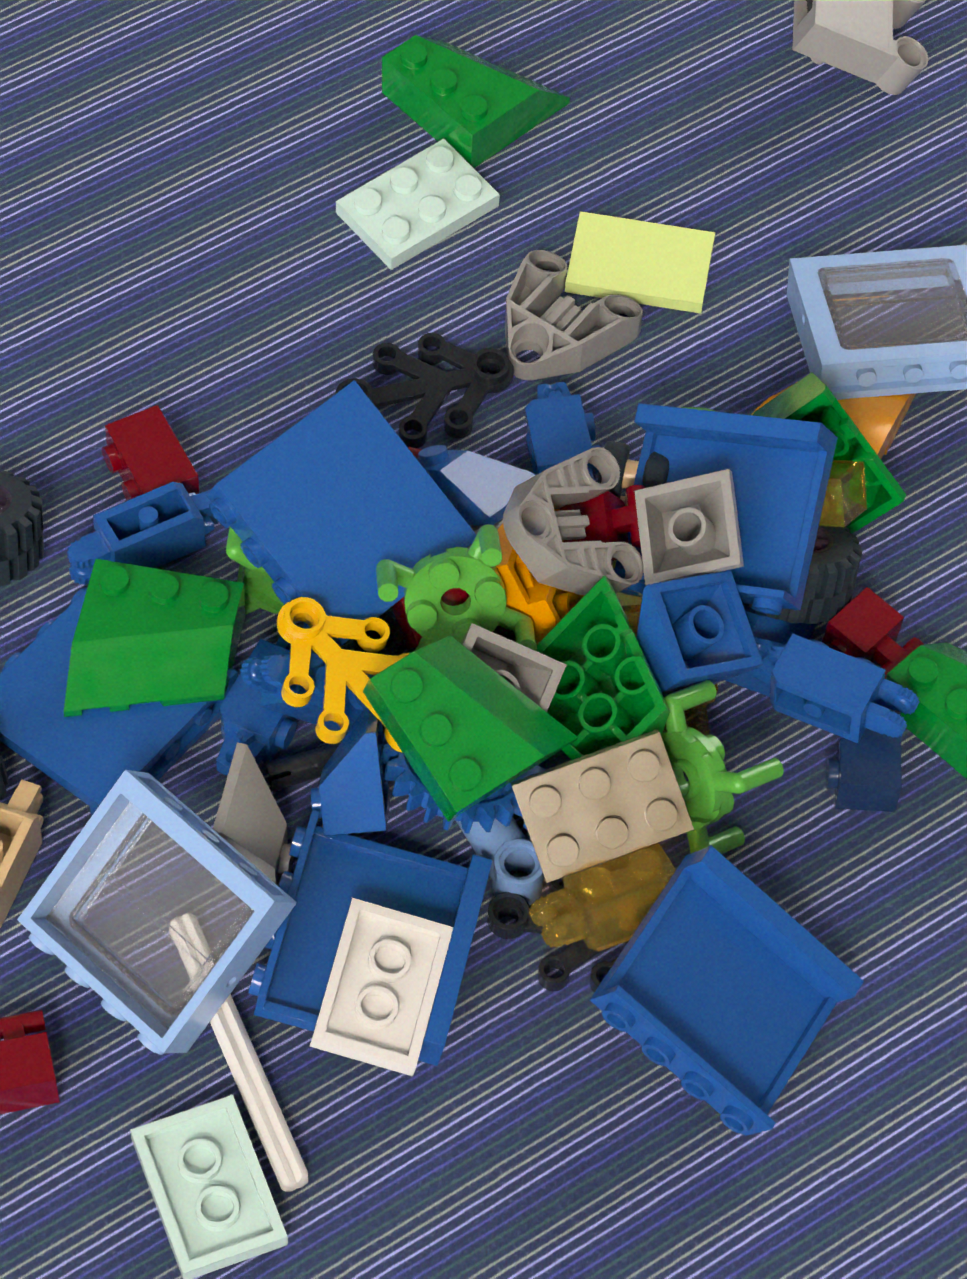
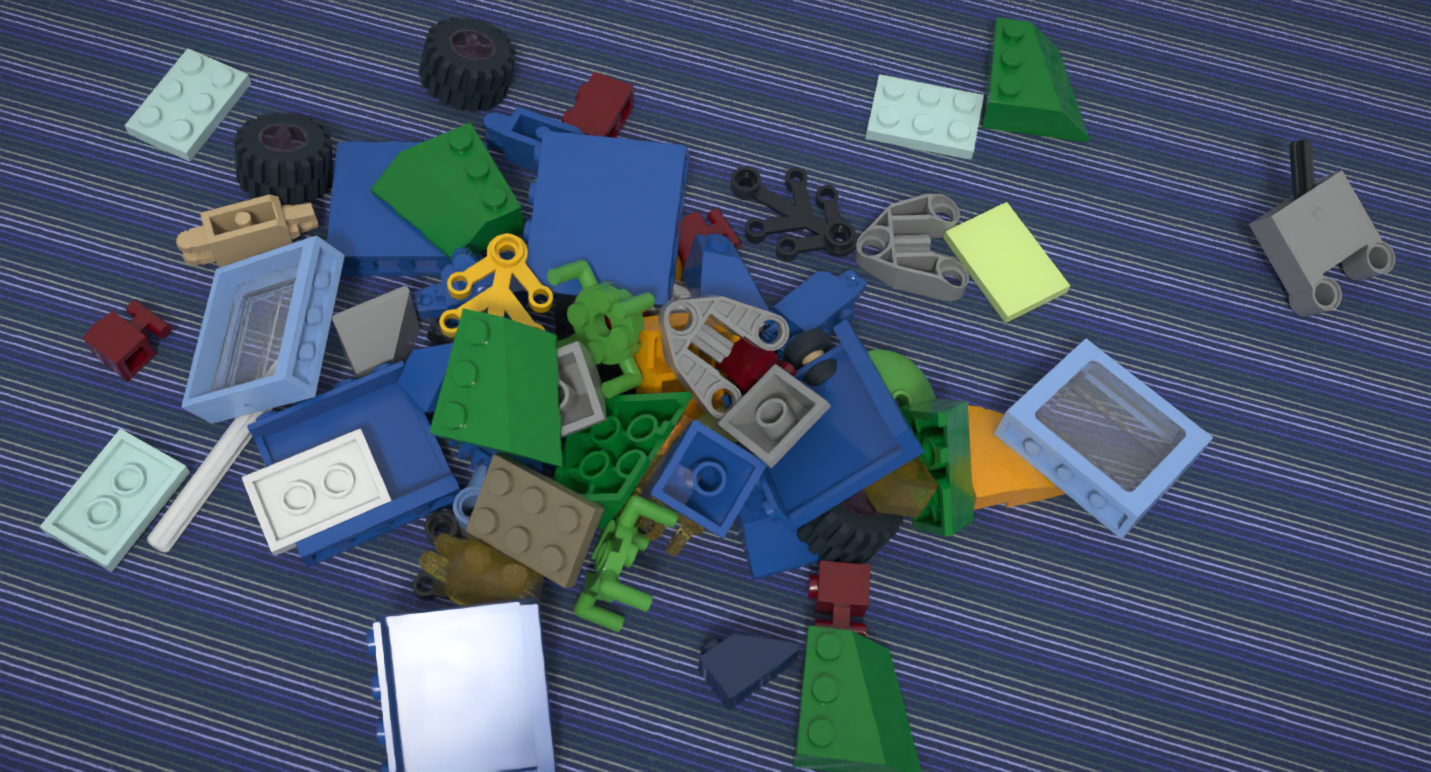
camera: 50 degrees right, 5 degrees up
blue hinge [746,633,920,743] -> none

